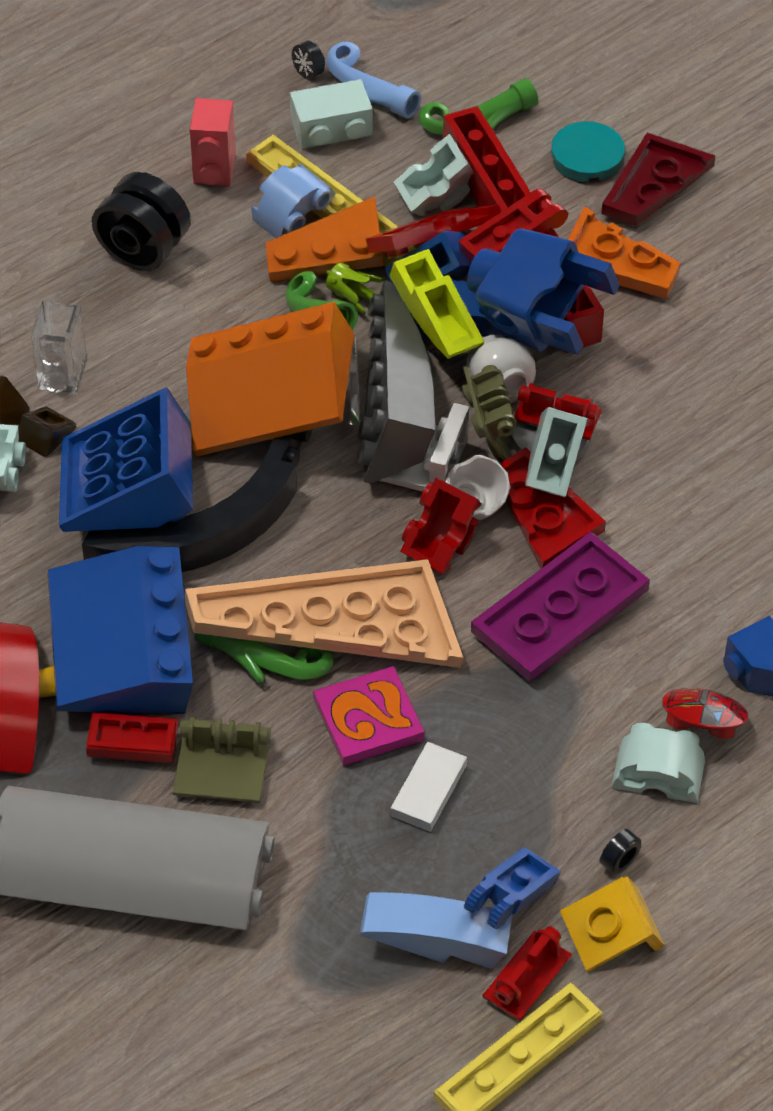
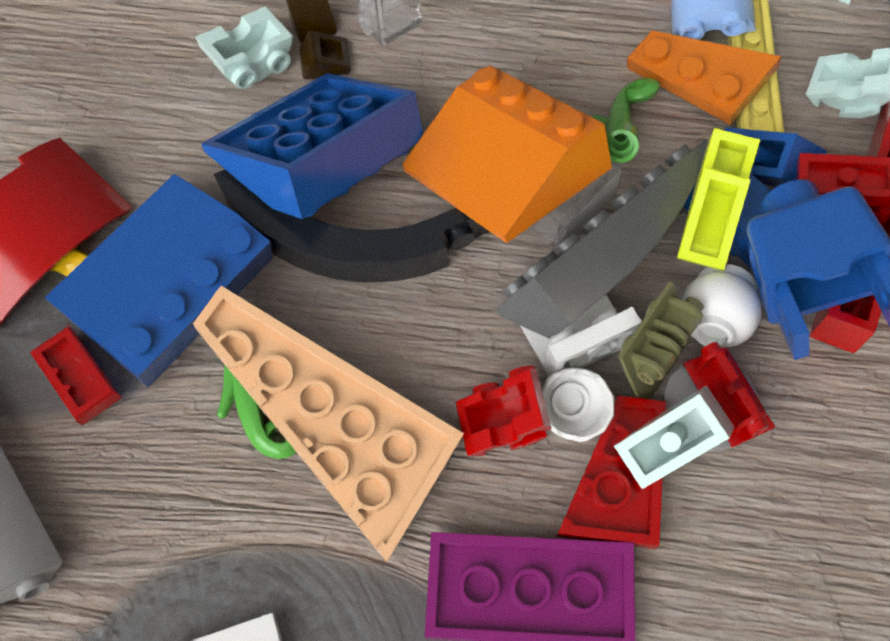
camera: 50 degrees right, 15 degrees up
olive hinge [173,716,271,803] -> none
dark pink tile [313,666,425,766] -> none
lime piece [326,263,383,314] -> none
red wing [366,204,500,258] -> none

